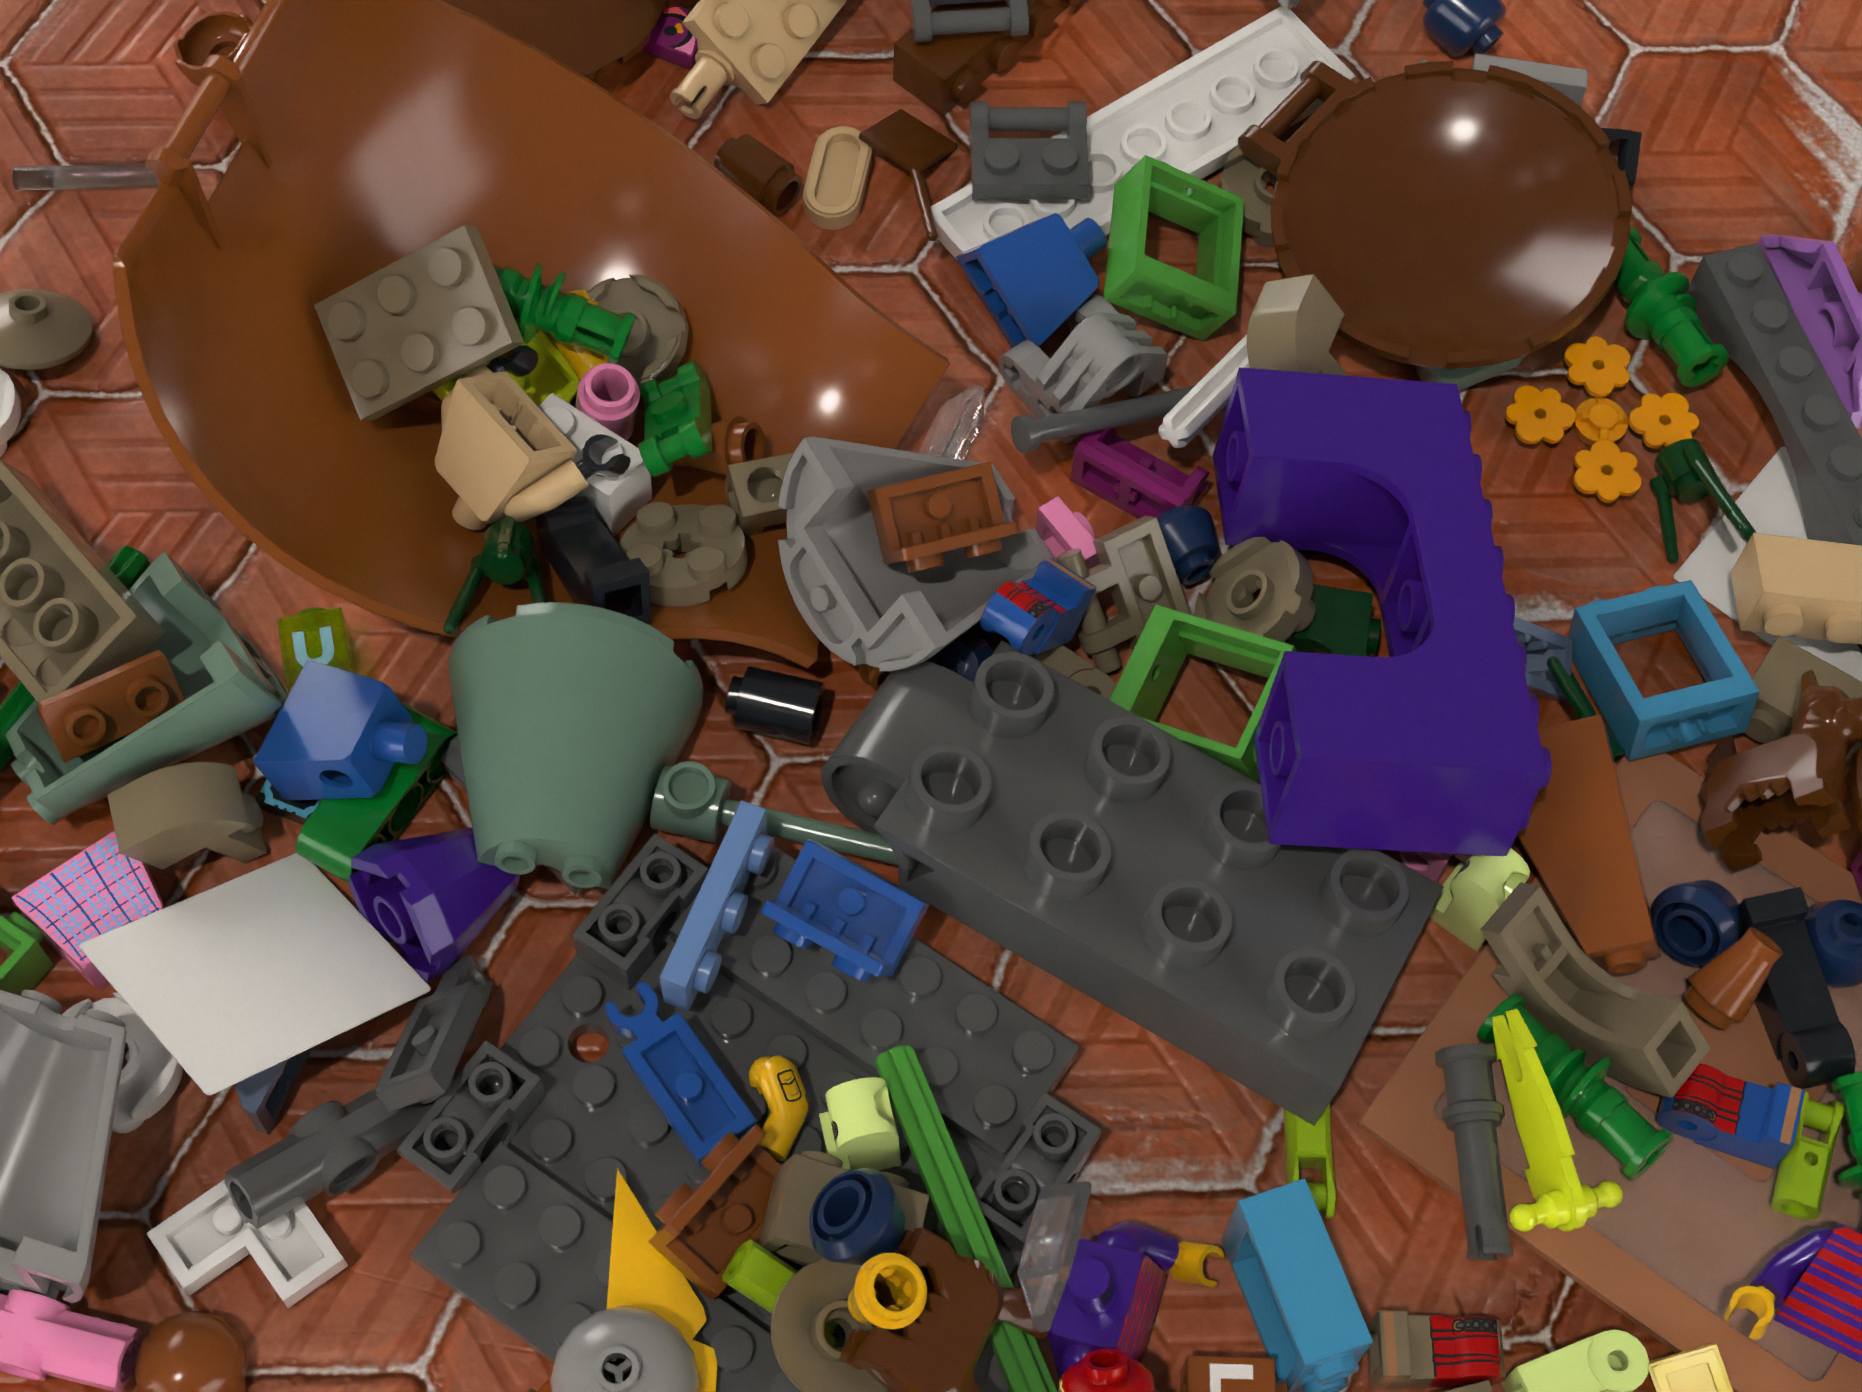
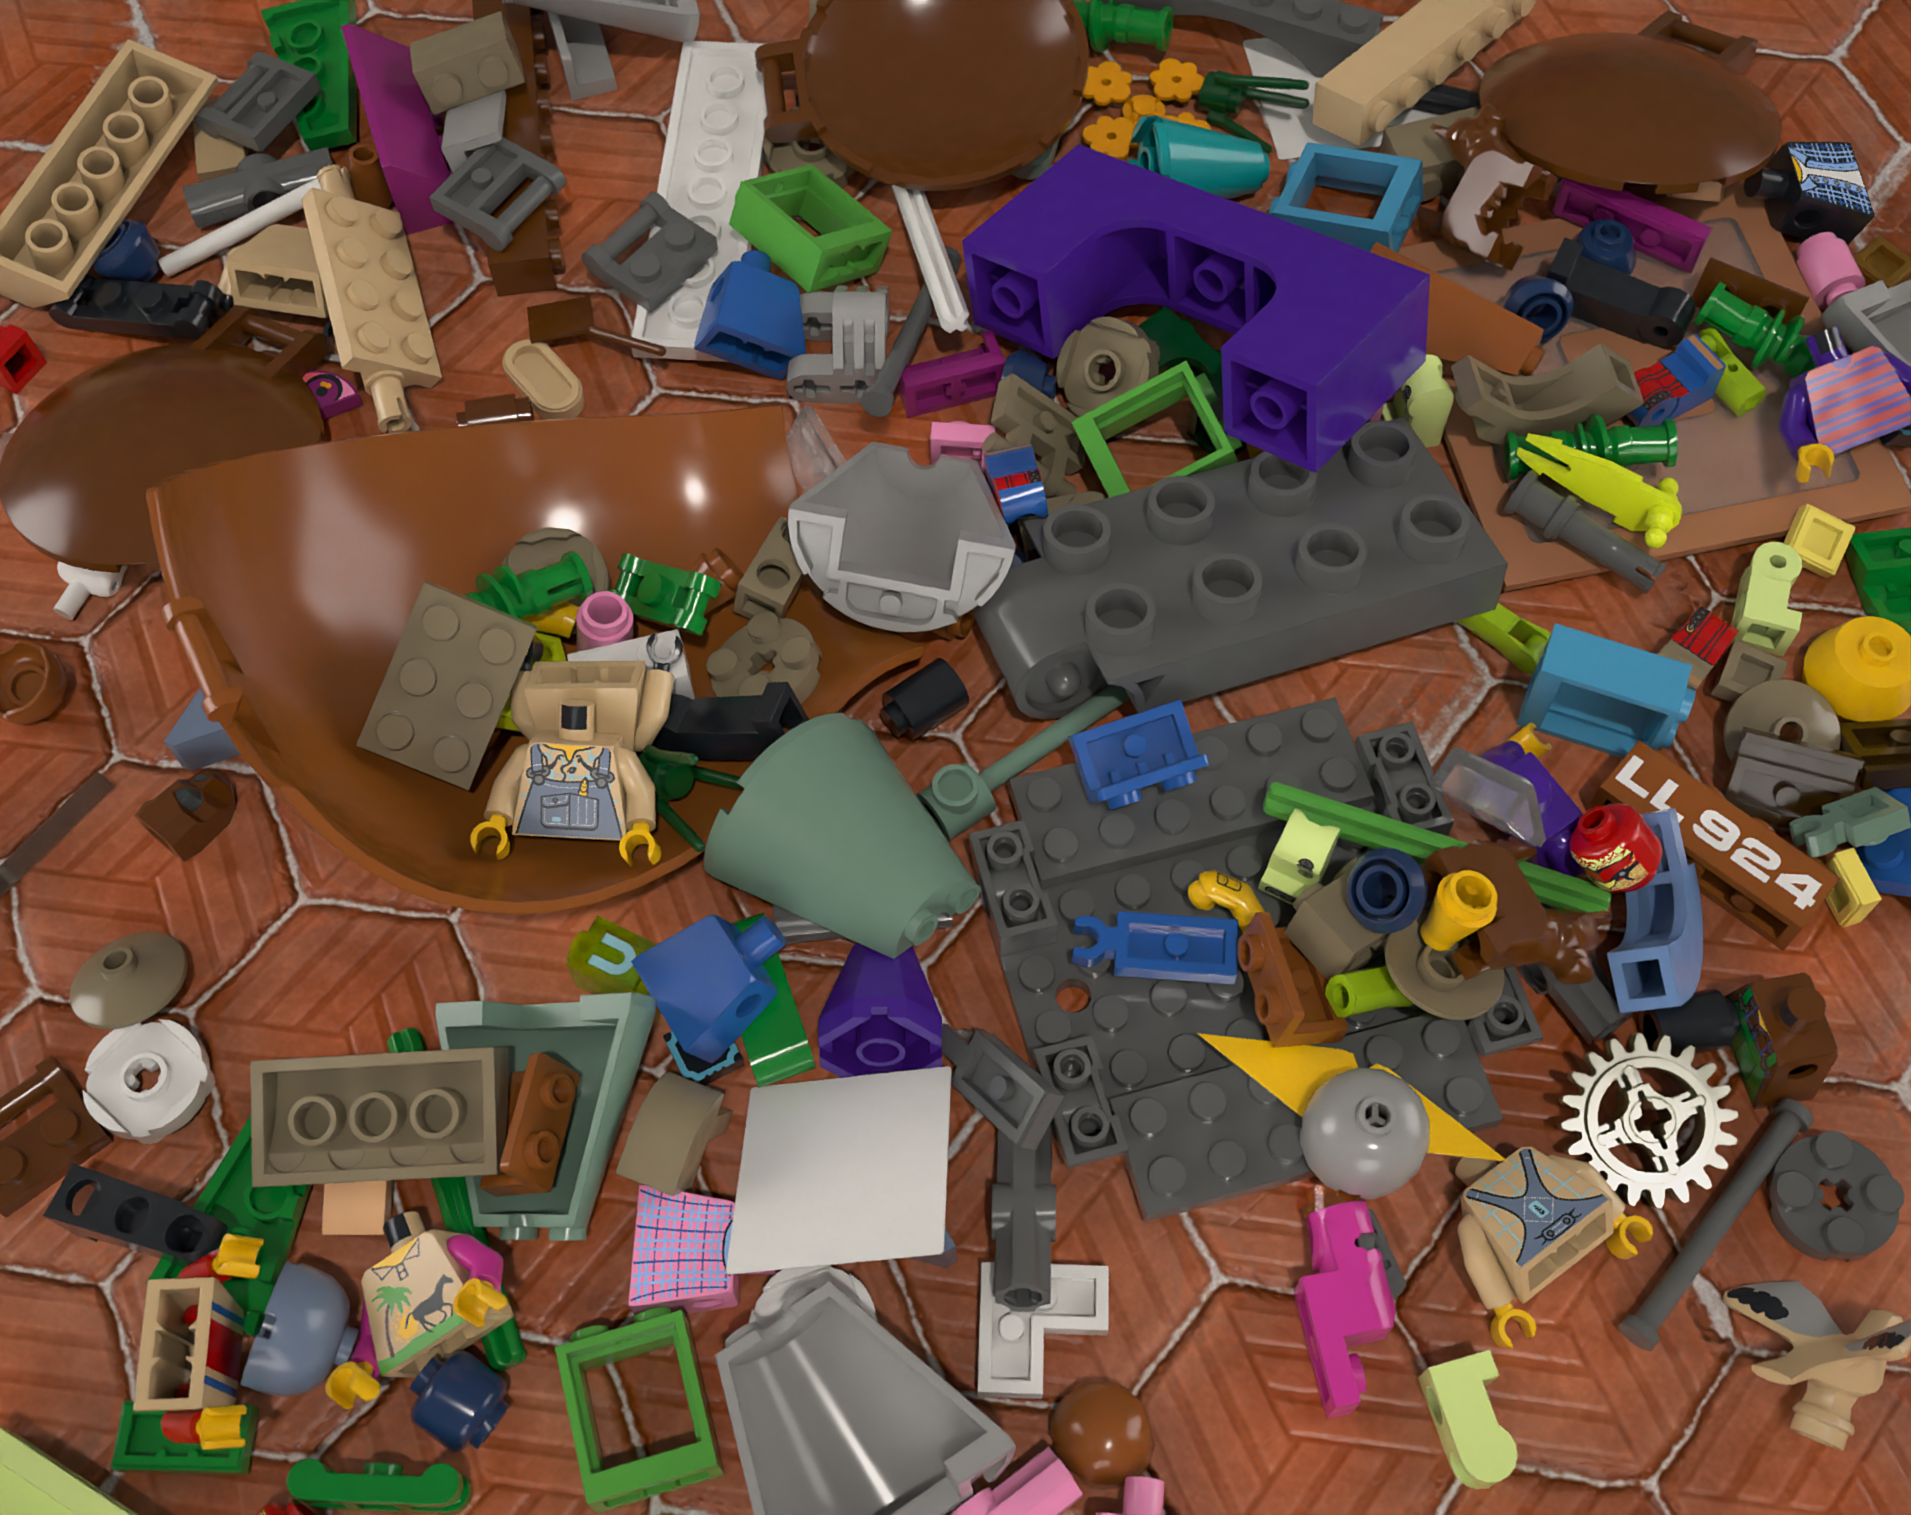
camera: 45 degrees left, 0 degrees up
medium blue plate [660,800,774,1012] -> none
dark orange bracket [867,461,1020,573] -> none
dark tan brick [1247,274,1348,376] -> none
dark orange cone [1684,927,1783,1030] -> none
none -> torso [470,699,661,867]
none -> teal cone [1128,115,1270,199]

